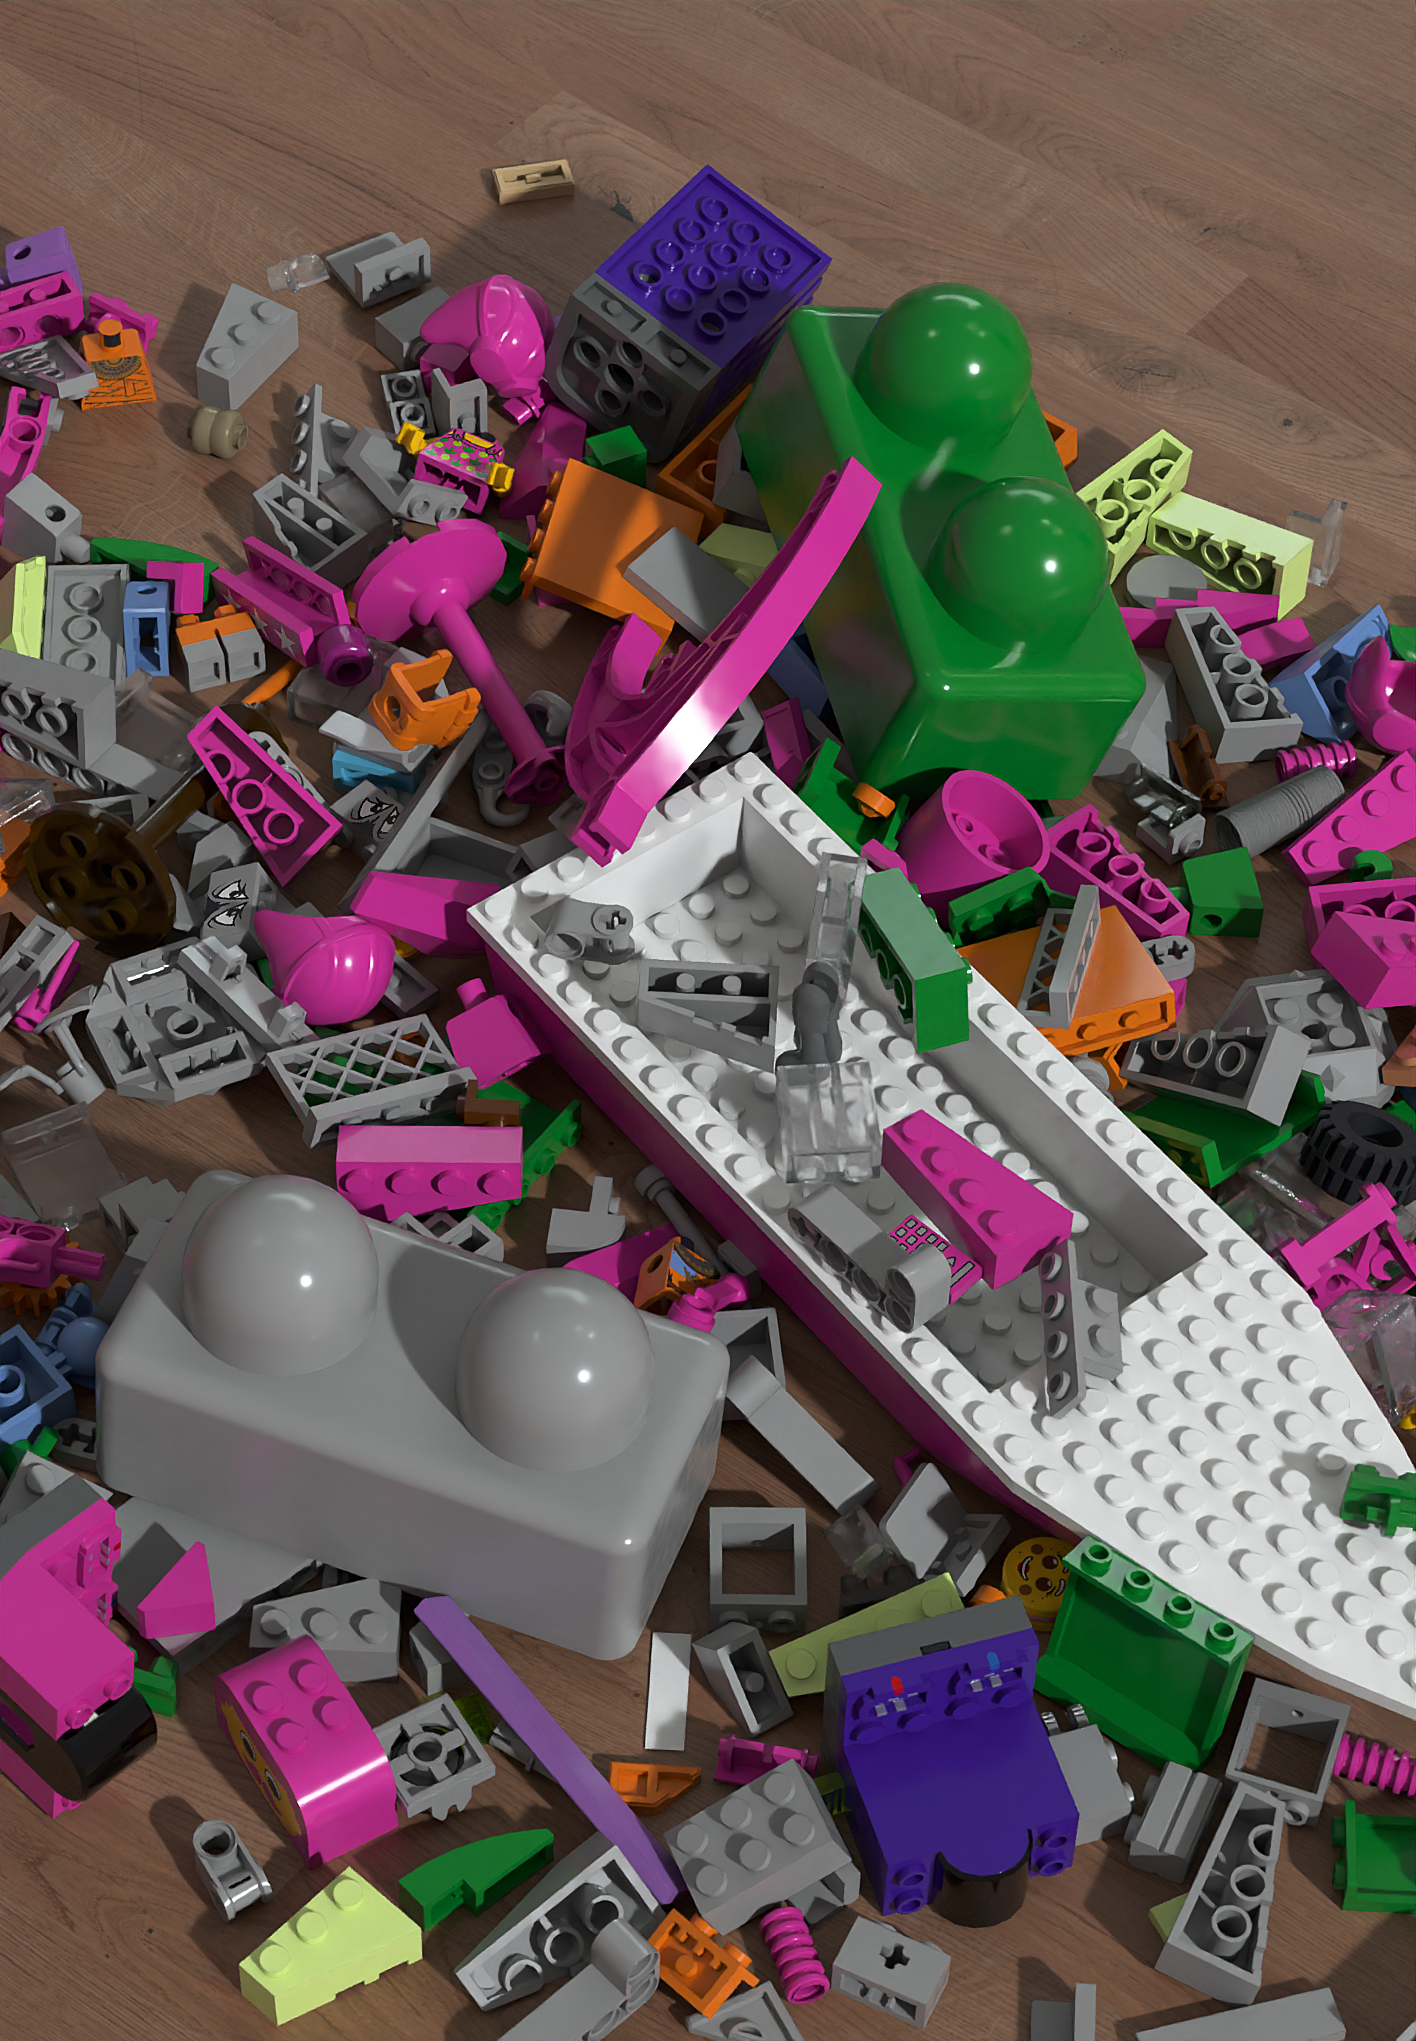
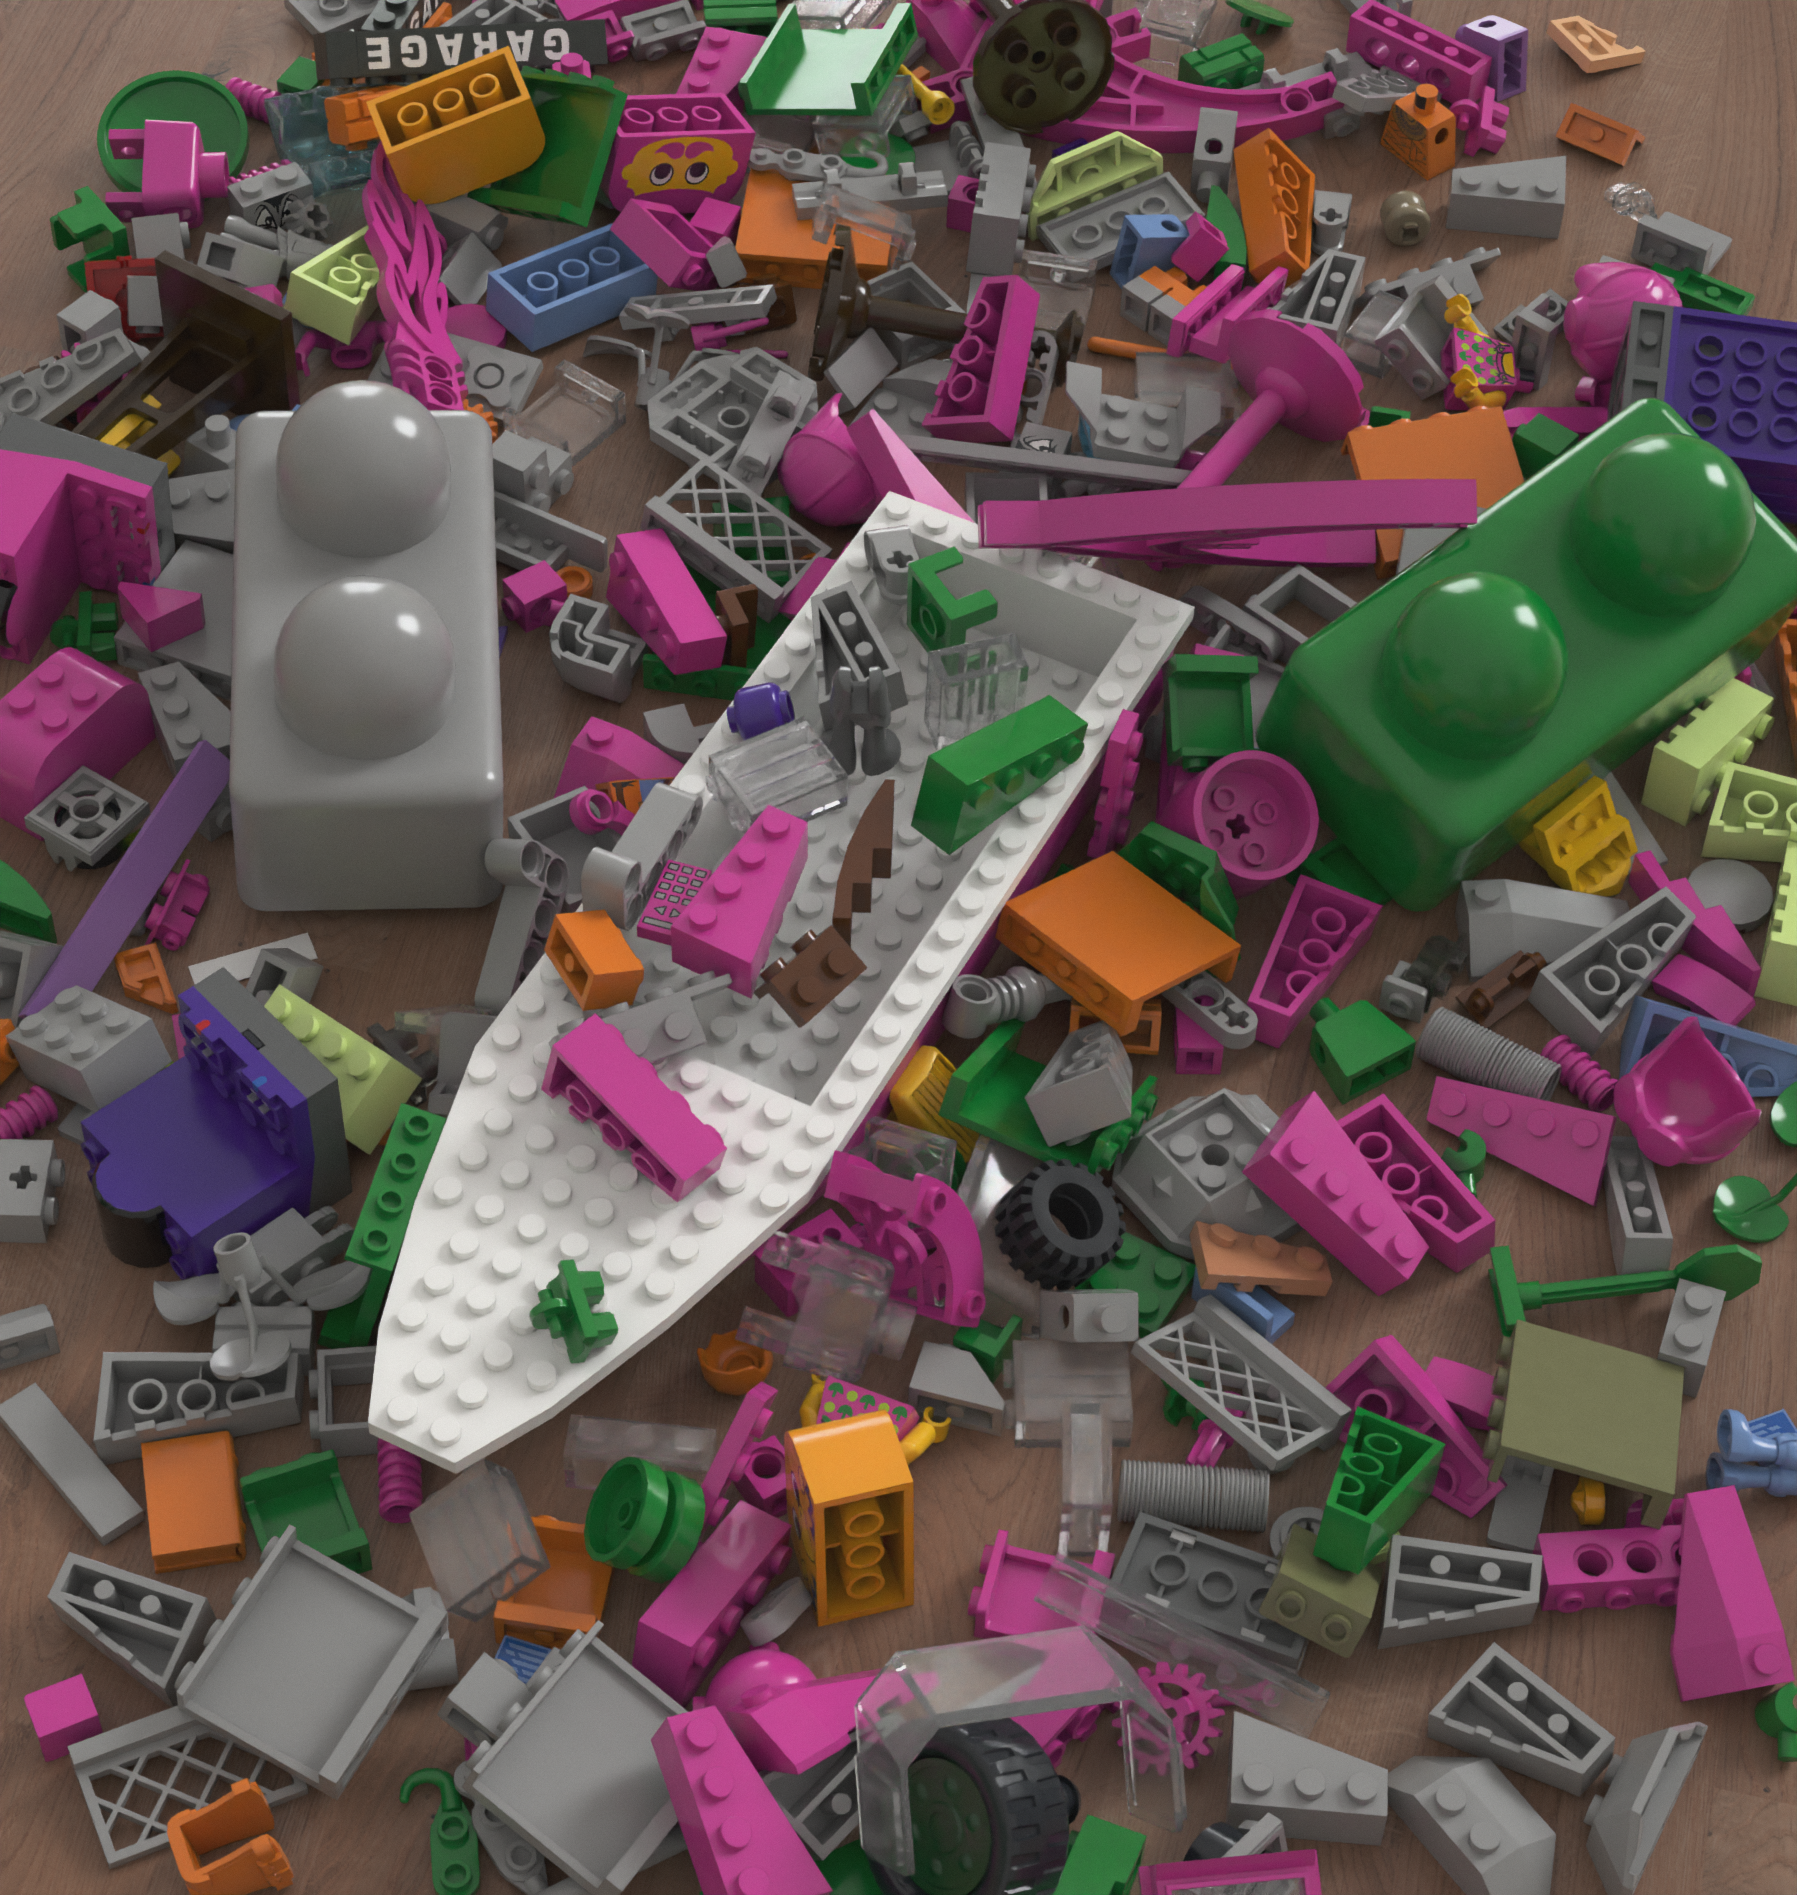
camera: 65 degrees right, 0 degrees up
light grey brick [200,862,277,962] -> none
magenta head [316,624,374,687] -> none
orange piece [367,649,481,751] -> none
light grey window [709,1507,807,1634] -> none
orange tile [851,782,896,819] -> none
light grey fence [1017,885,1101,1029] -> none
none -> orange piece [141,1431,247,1574]
none -> dark pink hinge [144,859,210,951]
none -> light grey plant [153,1232,373,1381]
none -> dark pink wedge [541,1013,727,1203]
none -> orange brick [544,909,645,1011]
none -> dark purple head [727,682,795,745]
none -> reddish brown bracket [753,925,868,1028]
none -> reddish brown slope [832,779,895,947]
none -> green panel [906,546,998,681]
none -> orange wedge [1233,128,1315,288]
none -> light grey piece [1311,190,1352,255]
none -> light nougat wing [1546,16,1646,73]
none -> orange panel [1555,103,1645,167]
none -> green hinge [1650,262,1755,316]

